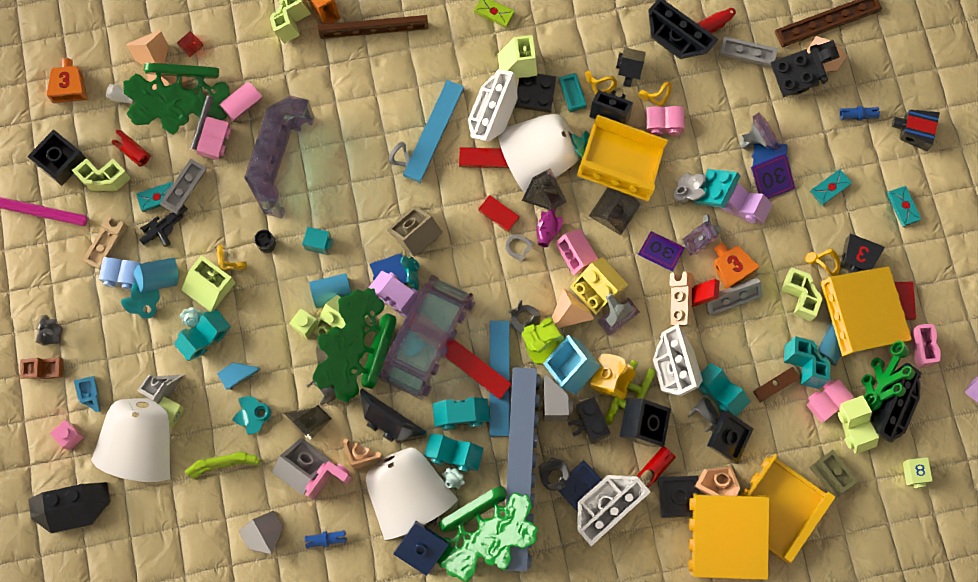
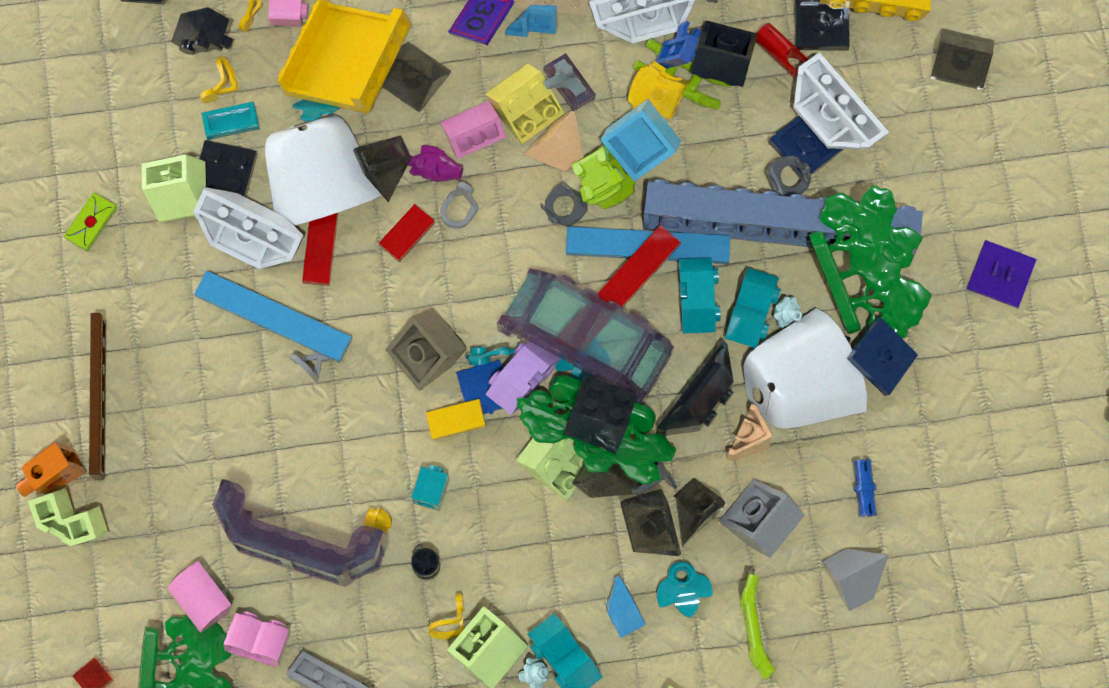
camera: 85 degrees left, 0 degrees up
dark grey bar [190,95,214,150] -> none
yellowish green brick [289,308,318,339] -> none
bright pink bracket [305,461,352,500] -> none
dark azure brick [309,273,351,308] -> none
light grey slope [543,376,573,422] -> none
black brick [568,397,611,444] -> none
black brick [589,90,633,125] -> none
none -> yellow plate [364,507,392,535]
none -> yellow tile [426,399,487,441]
none -> dark azure slope [505,5,558,37]
none -> black brick [563,375,637,454]
none -> clear smoke slope [620,489,681,556]
none -> blue plate [655,21,701,69]

